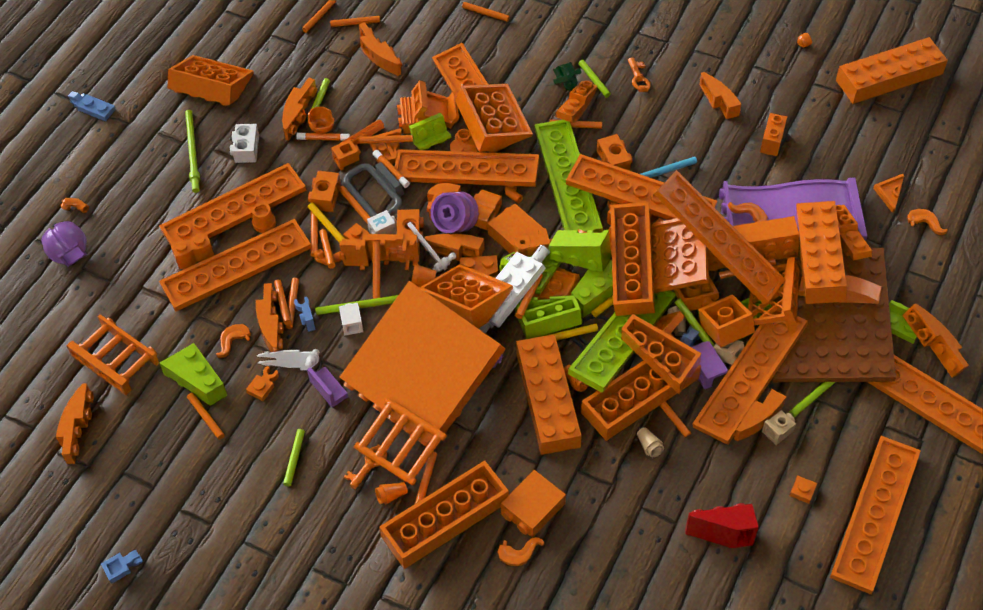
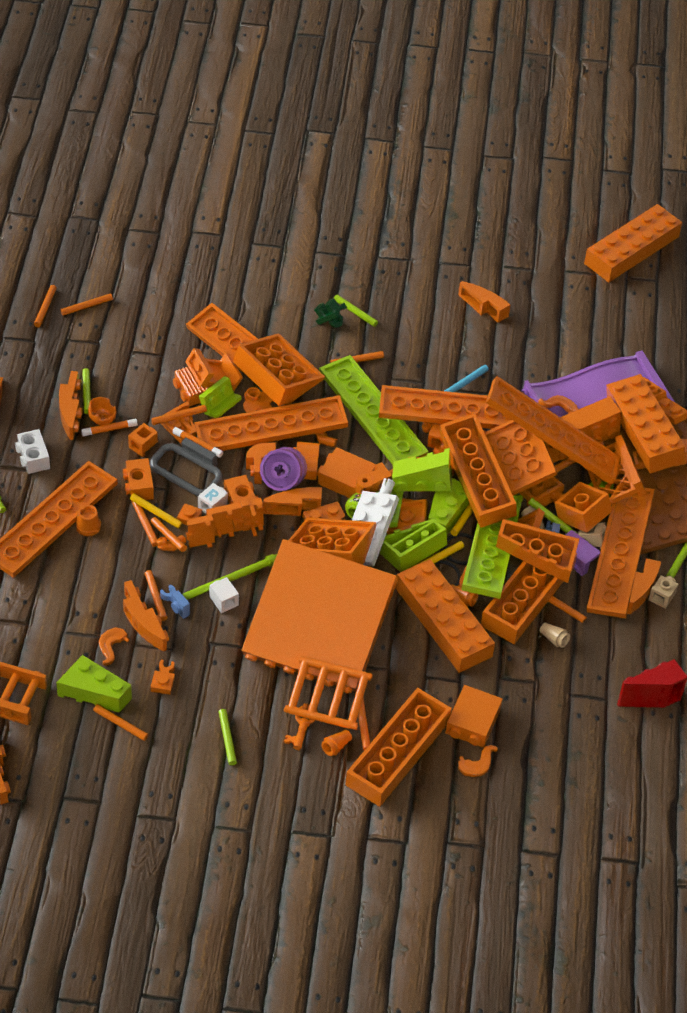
camera: 25 degrees left, 5 degrees down
medium blue plate [101,550,143,584] -> none
orange plate [159,219,312,312] -> none
orange brick [171,233,214,269] -> none
white piece [257,349,320,370] -> none
orange bar [274,279,291,325] -> none
medium lavender panel [307,367,348,407] -> none
orange bar [338,186,370,224] -> none
orange axle [339,119,384,145] -> none
orange slope [359,22,402,76] -> none
orange bar [373,241,380,299] -> none
white piece [407,222,456,273] -> none
orange piece [411,264,437,287] -> none
orange bar [462,2,510,22] -> none
orange bar [515,274,543,319] -> none
orange slope [555,81,598,122] -> none
orange brick [597,134,633,171] -> none
orange piece [628,57,651,92] -> none
orange brick [760,113,787,156] -> none
orange hinge [797,33,812,48] -> none
orange tile [873,174,904,212] -> none

